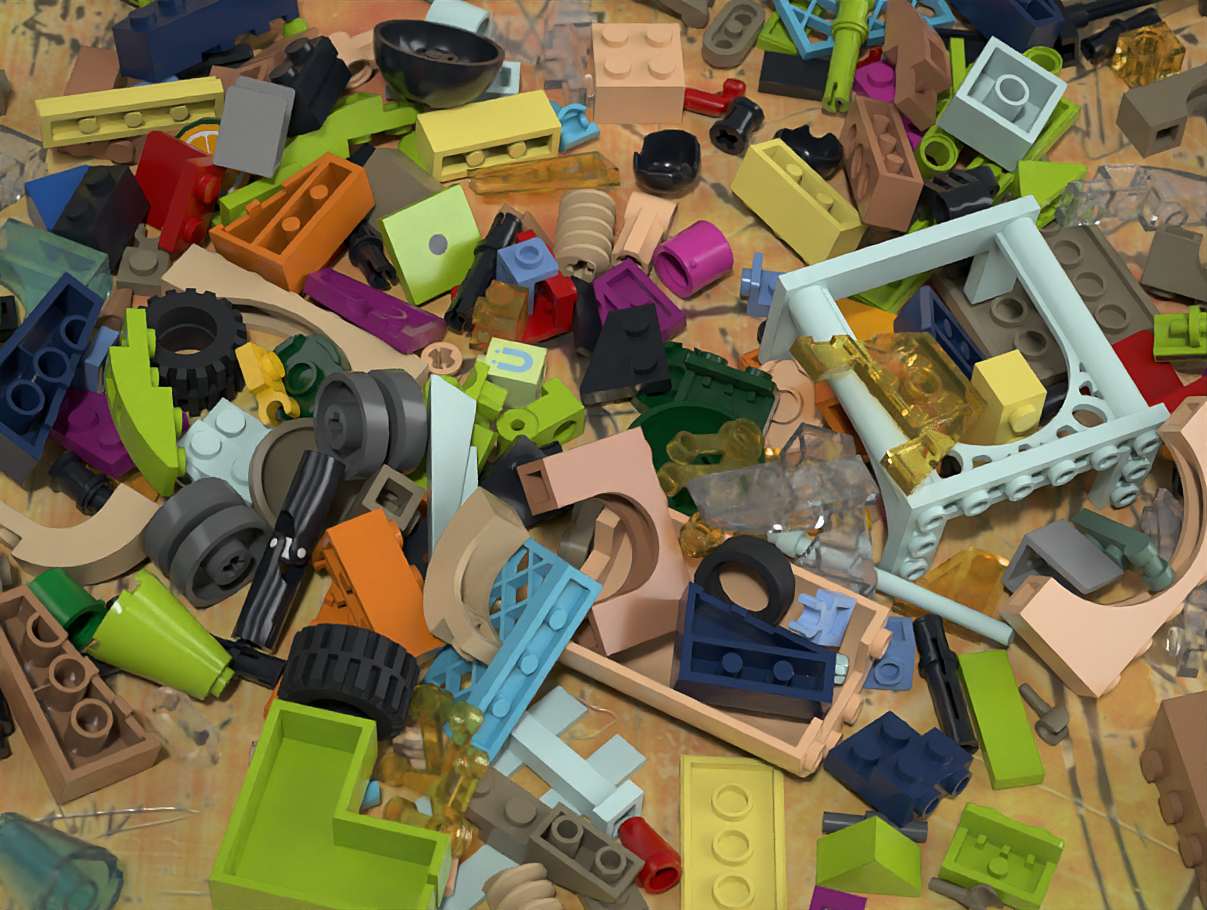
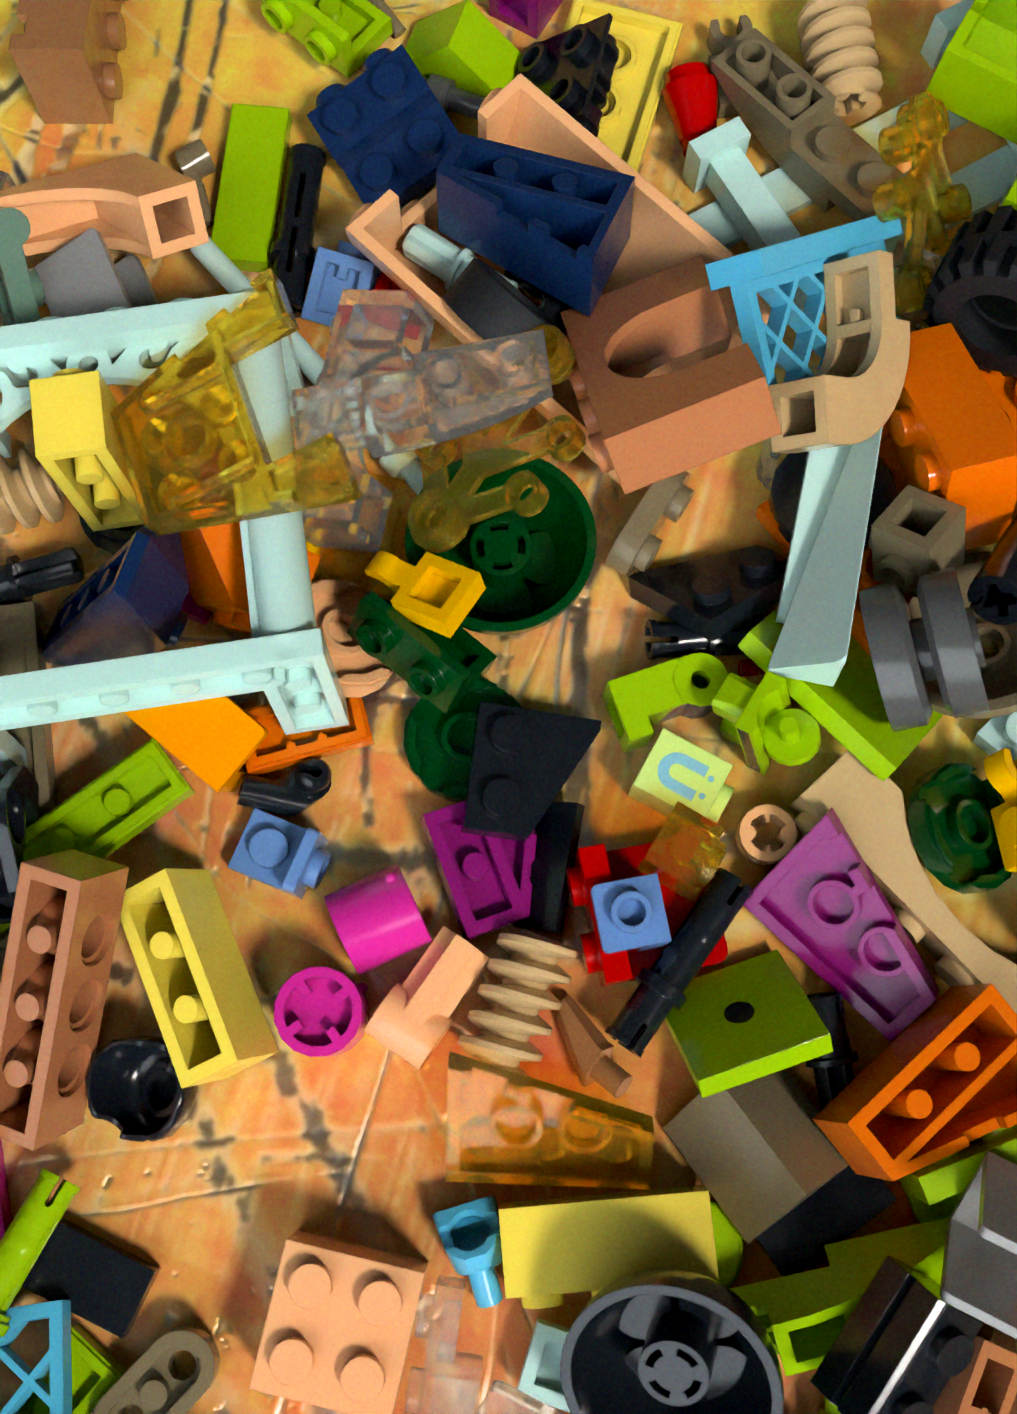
camera: 160 degrees left, 25 degrees up
black hair [633,129,701,194] -> none
red arm [683,78,746,117] -> none
black bush [709,96,765,155] -> none
light blue plate [788,589,857,647] -> none
none -> dark pink piece [274,967,369,1057]
none -> yellow plate [364,551,486,639]
none -> black hinge [517,13,620,137]

